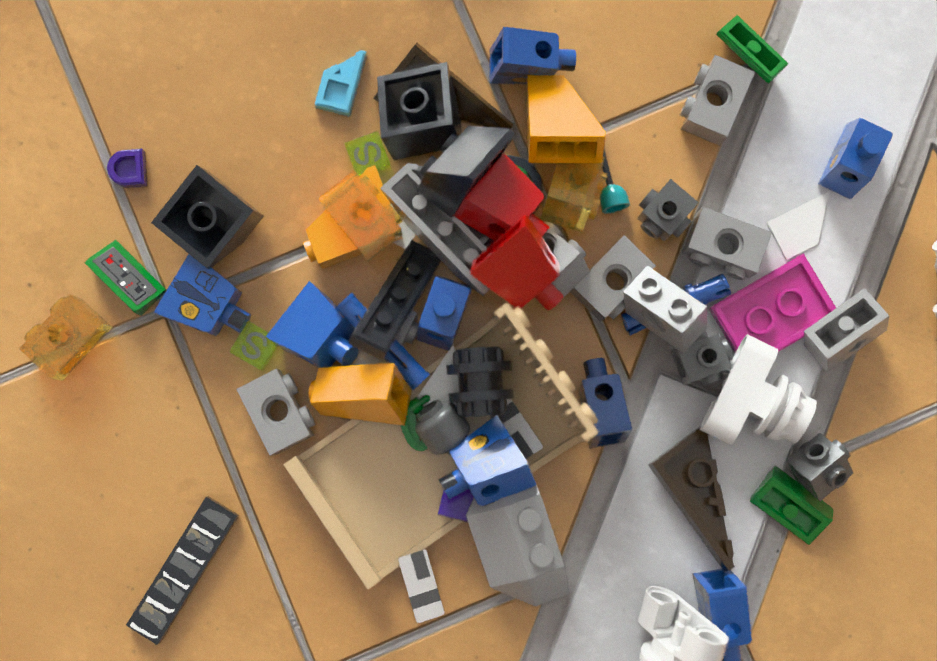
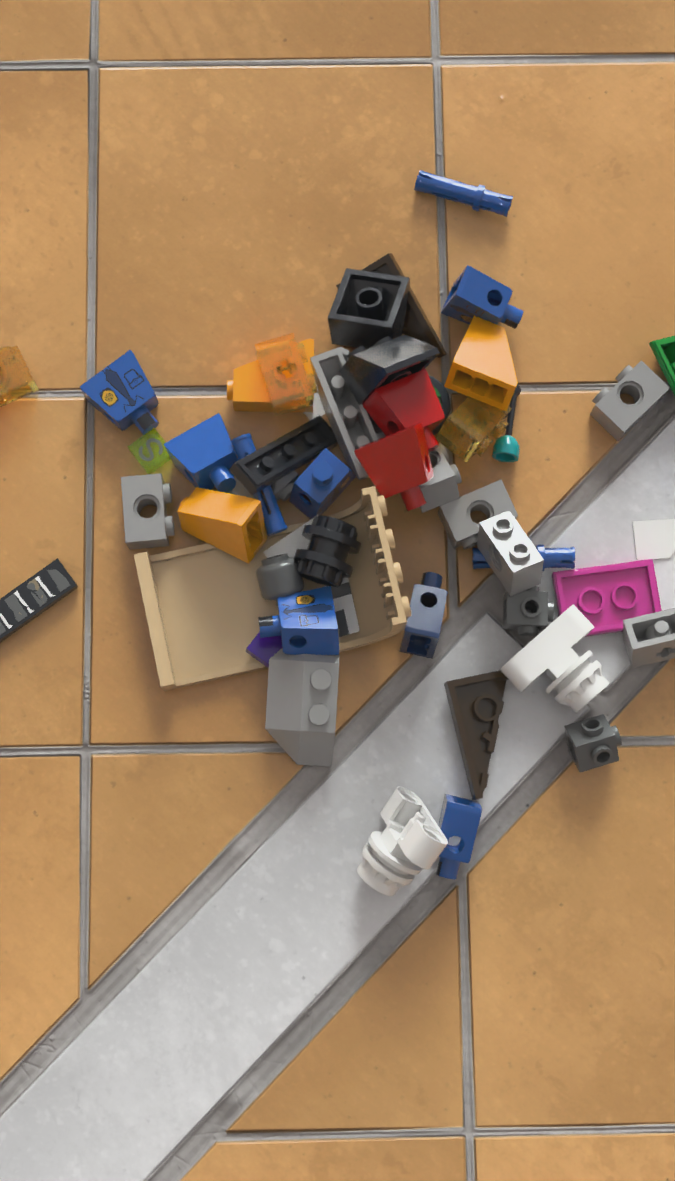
camera: 25 degrees right, 5 degrees down
slope [84,240,167,316] -> none
dark purple tile [107,149,147,188] -> none
black slope [151,165,264,269] -> none
medium azure tile [314,50,367,117] -> none
clear neon green tile [344,131,391,178] -> none
white sticker [398,550,444,623] -> none
green piece [401,395,430,452] -> none
dark grey brick [637,179,699,242] -> none
light grey brick [682,207,772,280] -> none
green slope [749,466,834,545] -> none

